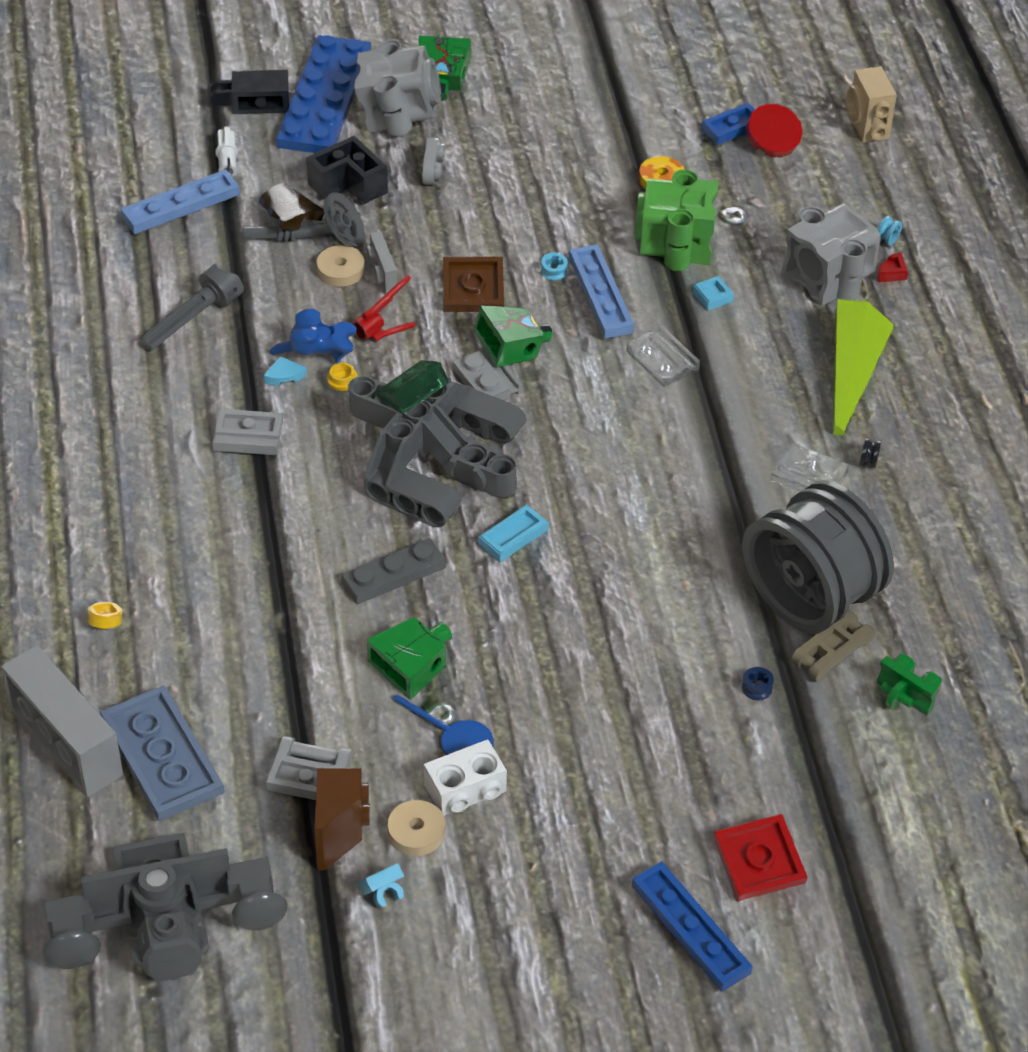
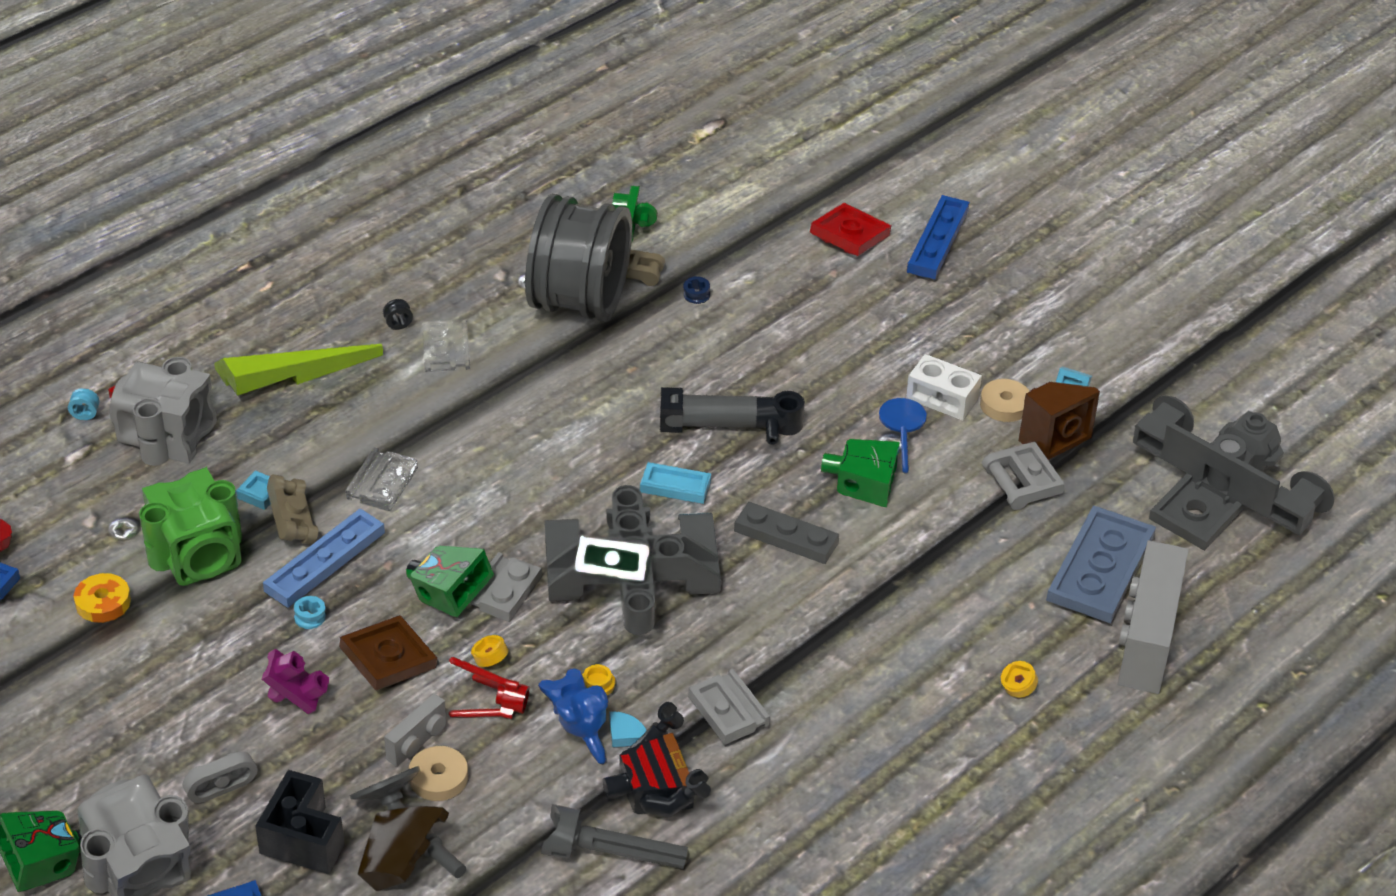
camera: 125 degrees left, 5 degrees down
none -> magenta hips [261,649,329,714]
none -> dark tan plate [267,474,318,545]
none -> yellow tile [471,635,508,667]
none -> torso [603,702,711,818]
none -> piece [660,387,805,445]

